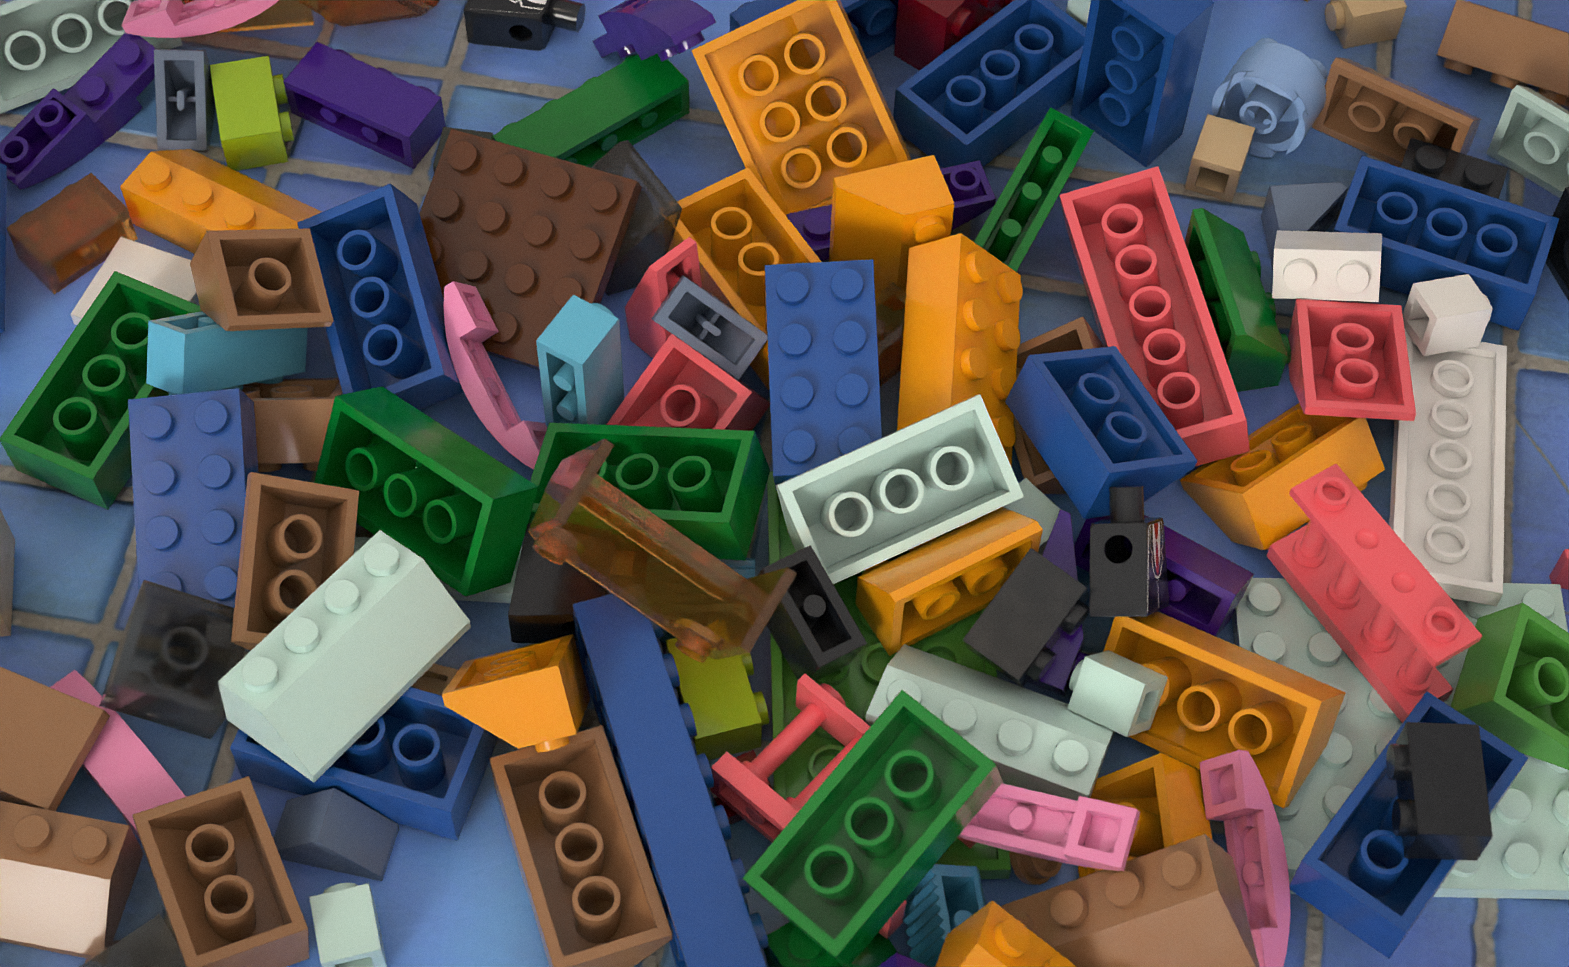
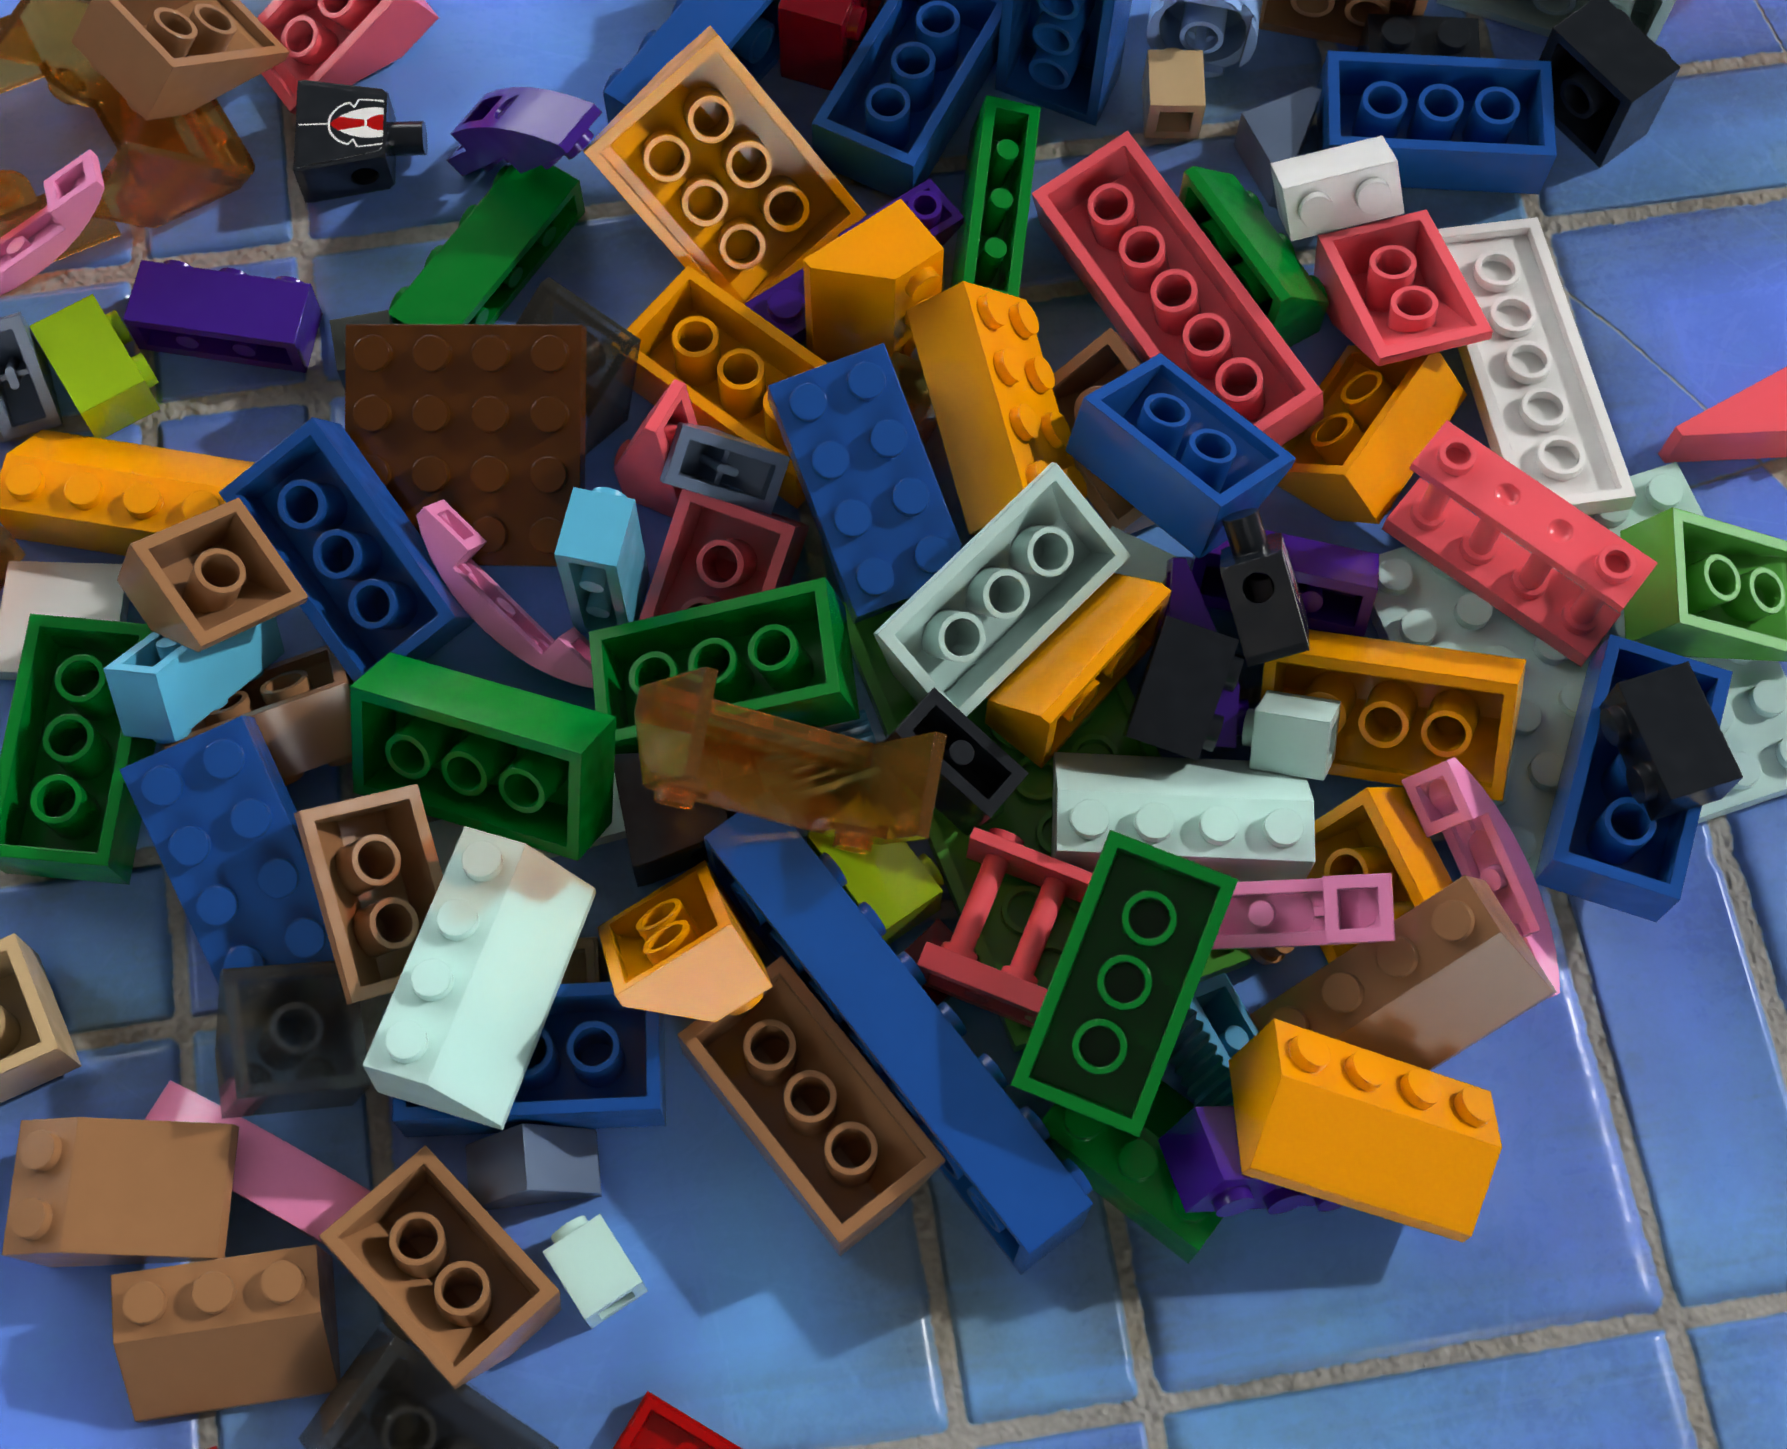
camera: 20 degrees left, 10 degrees up
white brick [1403,274,1493,356] -> none

